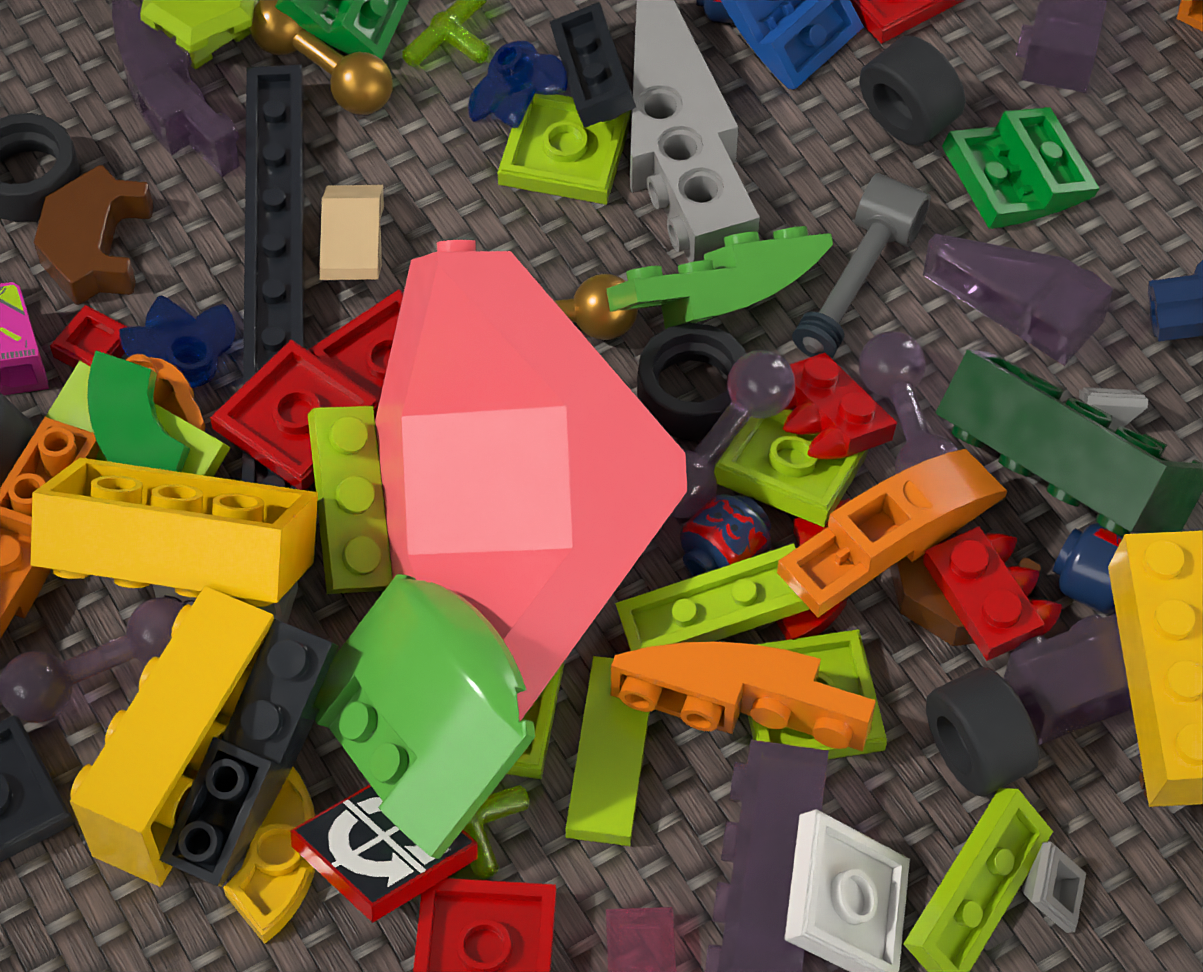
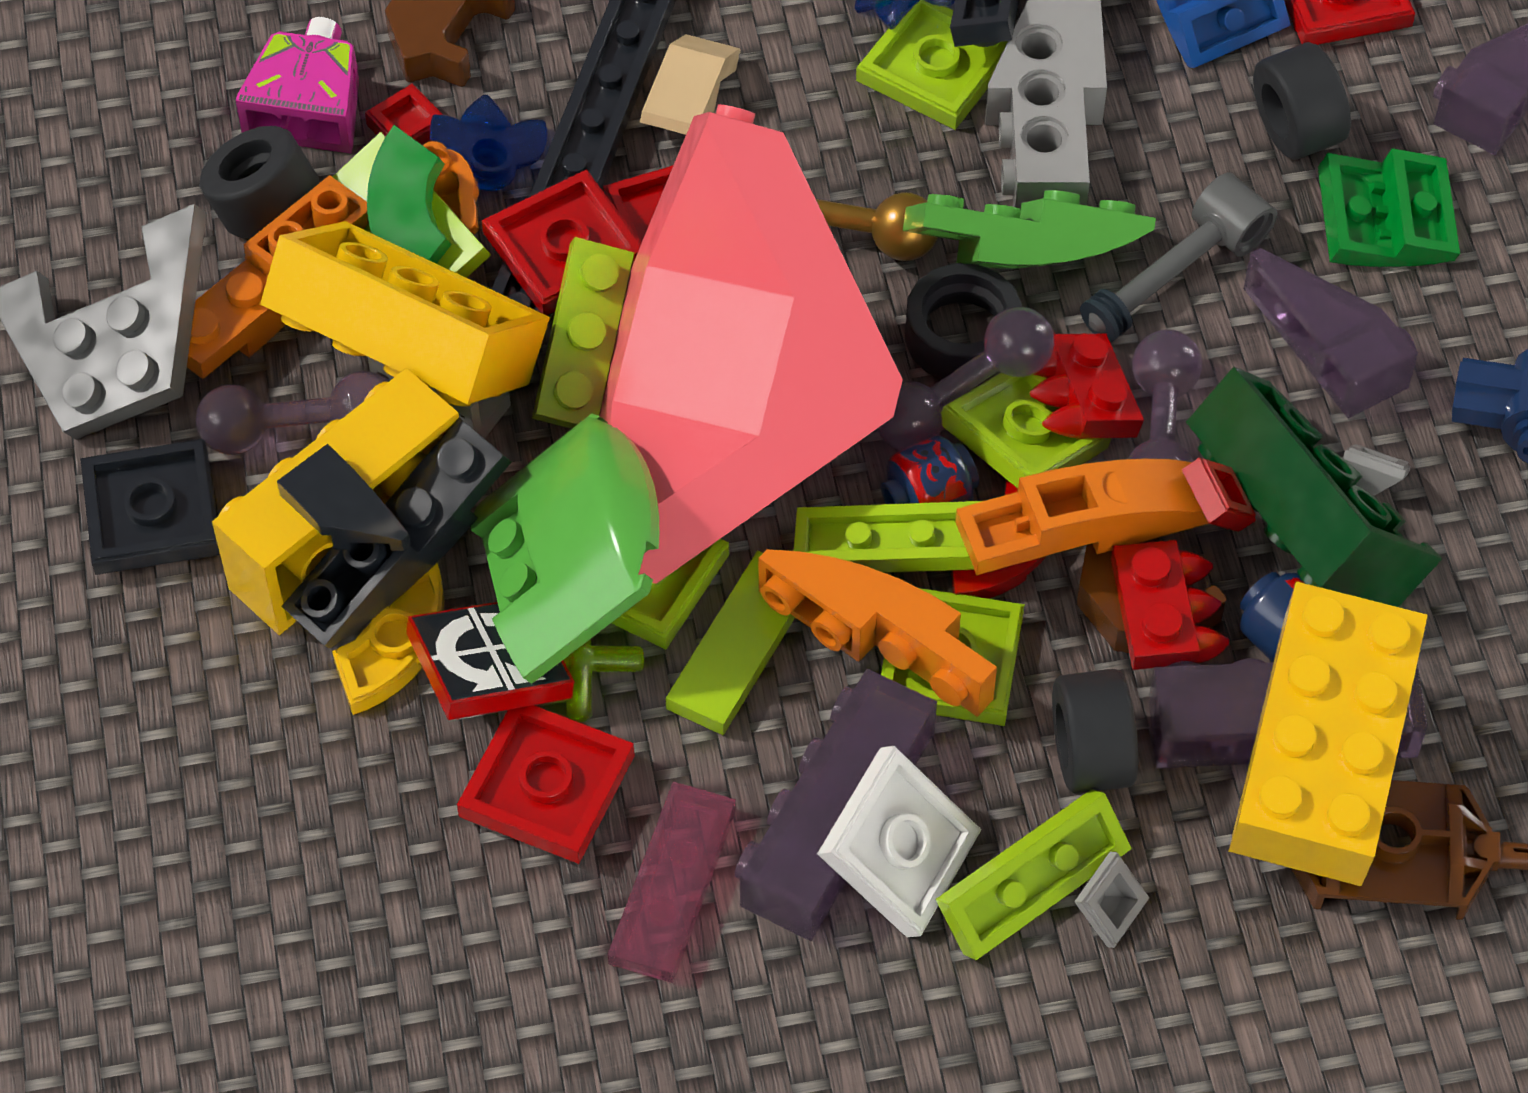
camera: 20 degrees right, 0 degrees up
none -> black slope [277,443,411,551]
none -> red tile [1182,457,1256,532]

